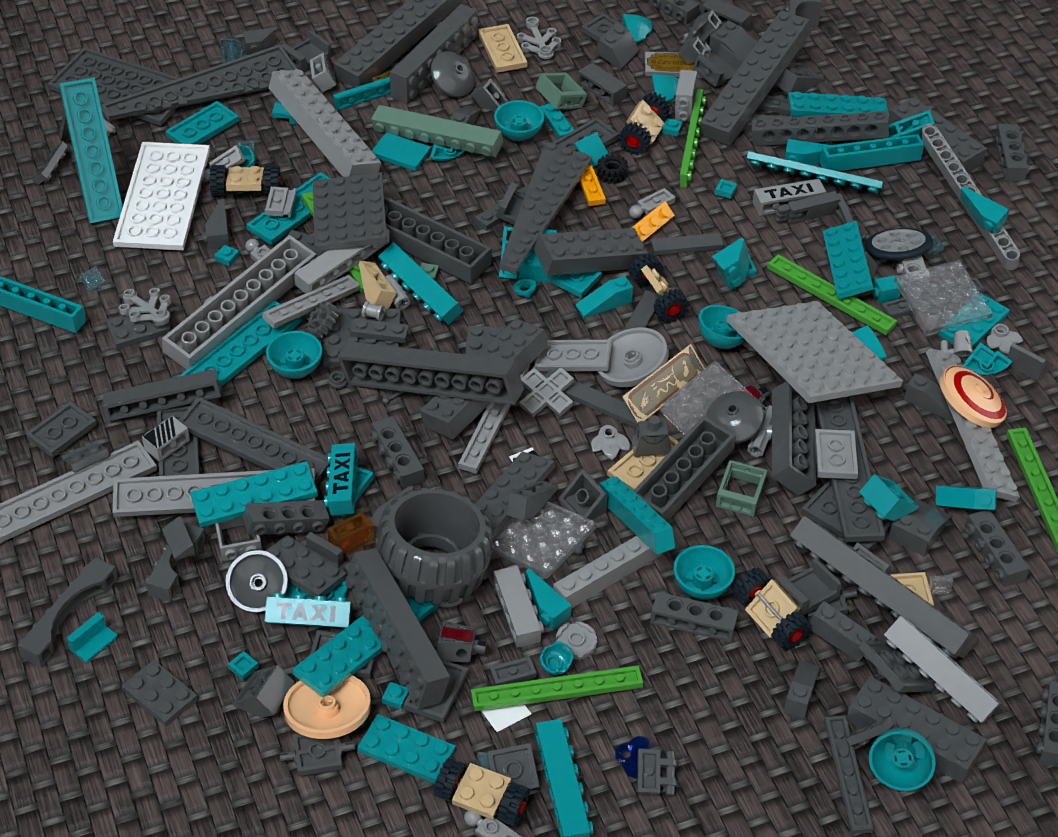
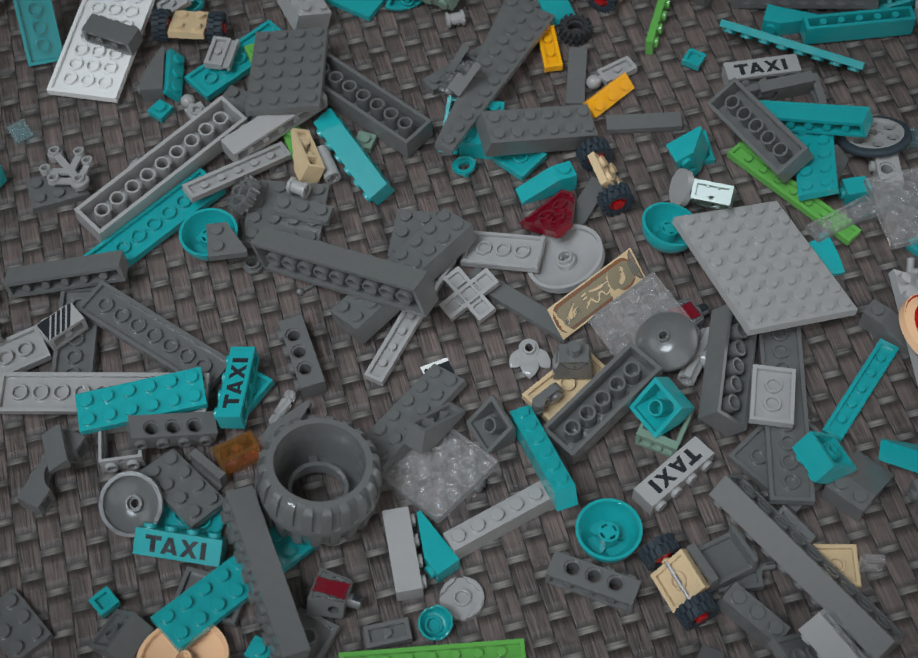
camera: 10 degrees right, 10 degrees up
none -> dark grey brick [81,13,143,56]
none -> teal plate [163,49,185,102]
none -> dark grey wing [206,222,248,261]
none -> light grey axle [269,389,297,425]
none -> dark grey plate [438,60,481,97]
none -> light grey bush [445,9,466,28]
none -> dark red plate [520,190,576,239]
none -> dark grey plate [531,382,563,417]
none -> dark grey tile [566,47,587,106]
none -> teal slope [629,377,695,438]
none -> light grey brick [632,436,714,516]
none -> light grey tile [669,168,694,207]
none -> window [690,178,736,210]
none -> dark grey brick [706,77,814,184]
none -> teal brick [760,100,873,138]
none -> clear tile [805,195,879,243]
none -> teal tile [822,338,899,443]

